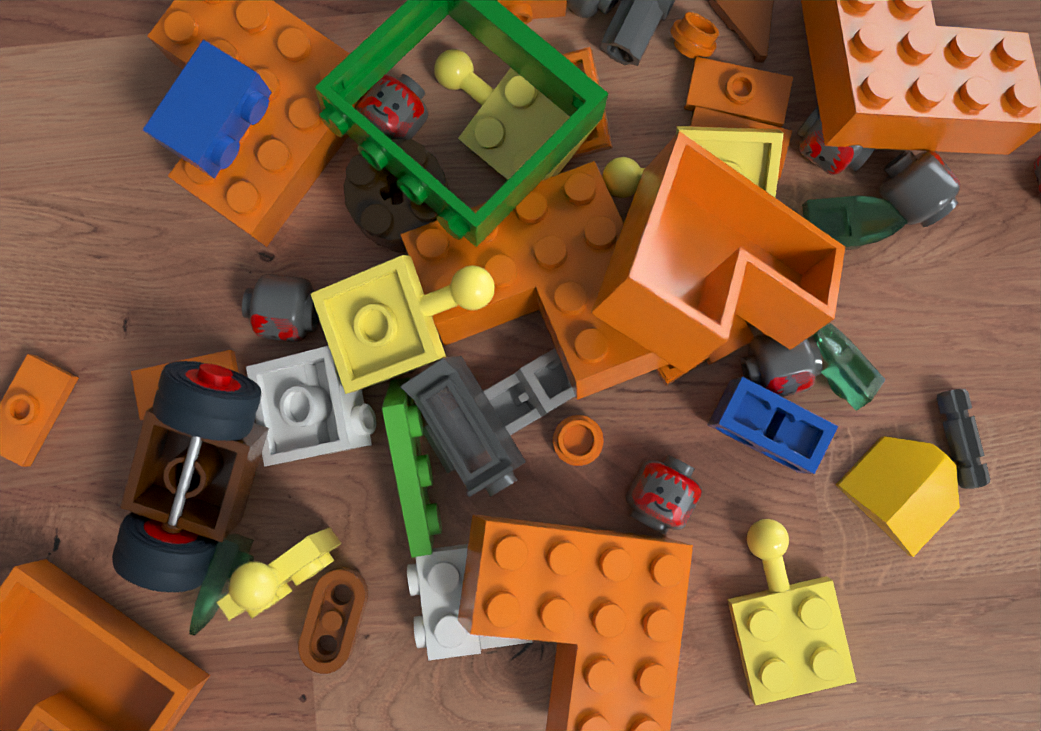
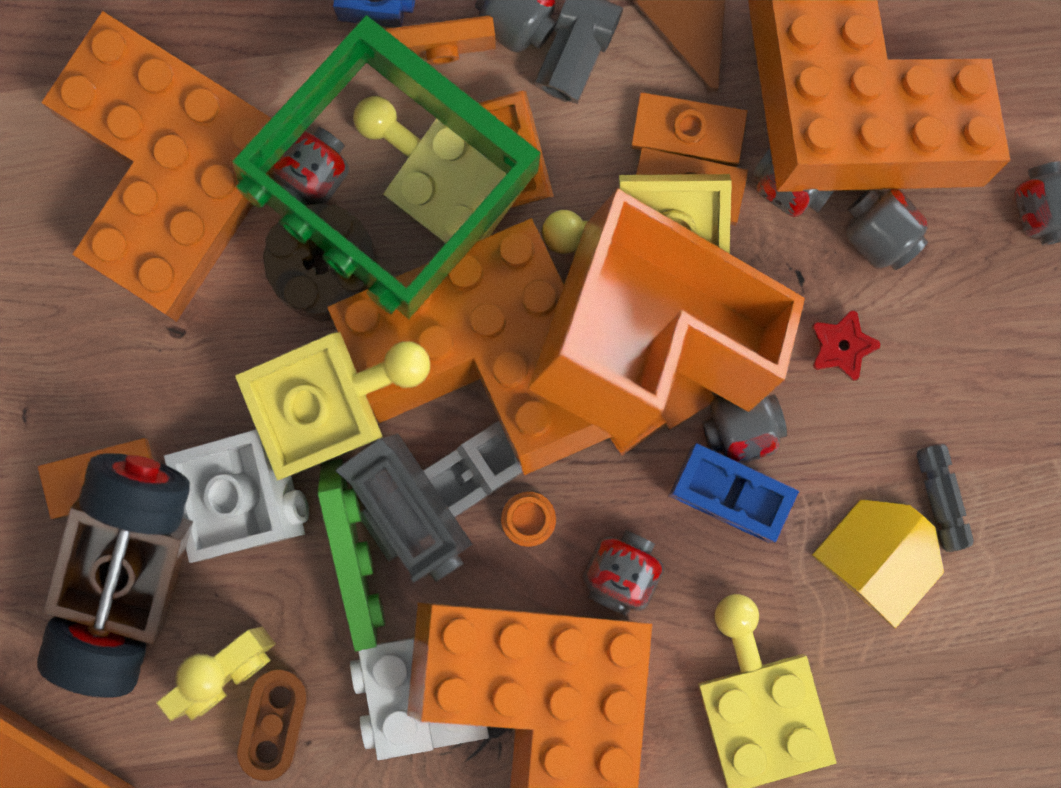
camera: 10 degrees left, 0 degrees up
blue brick [142,39,272,179] -> none
clear green plate [189,533,254,636] -> none
dark grey head [242,274,319,342] -> none
orange plate [670,12,719,59] -> none
clear green plate [802,196,908,250] -> none
clear green plate [812,323,886,411] -> none
none -> red plate [812,310,881,381]

